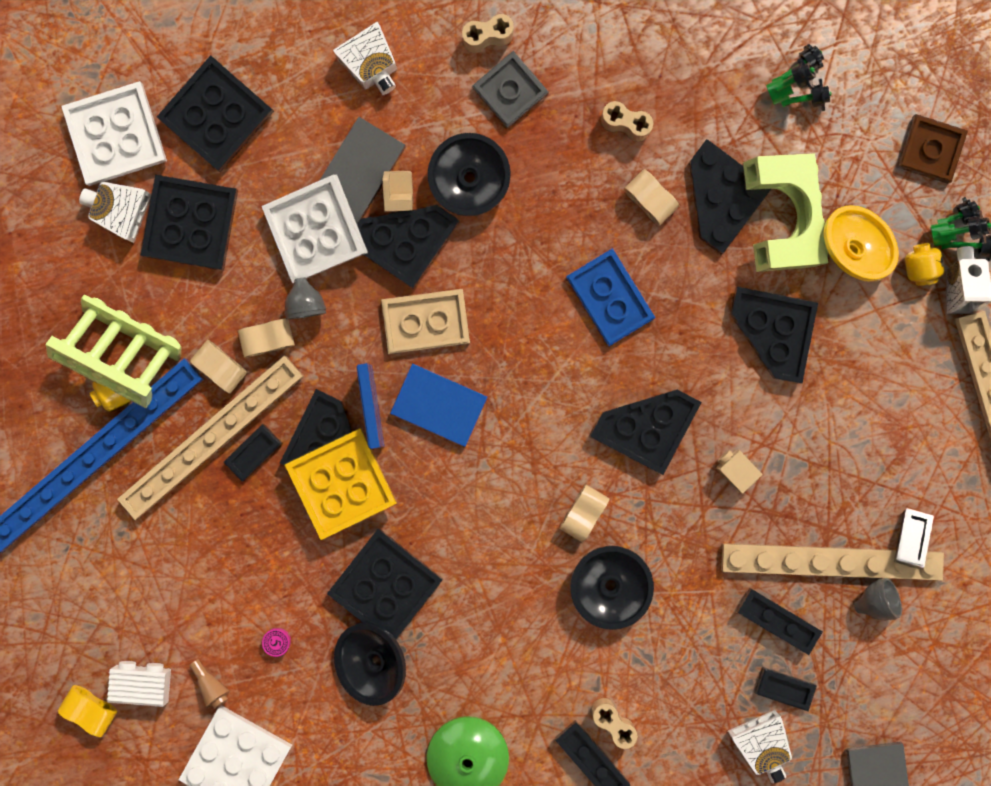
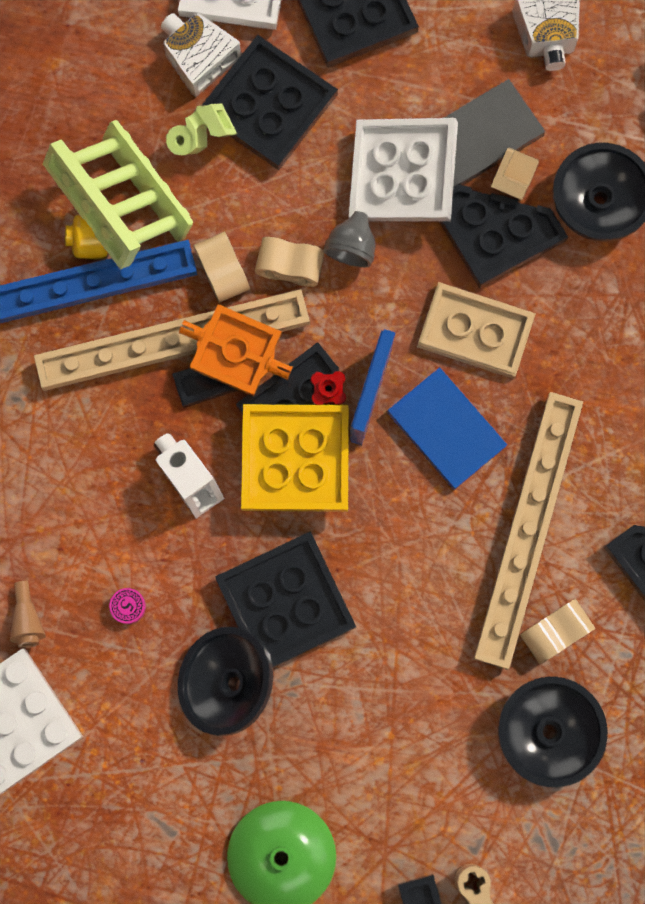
camera: 20 degrees right, 10 degrees down
none -> white torso [153,434,224,518]
none -> yellowish green leg [166,104,237,155]
none -> orange plate [179,304,293,396]
none -> red plate [311,371,346,405]
none -> tan plate [474,392,583,670]

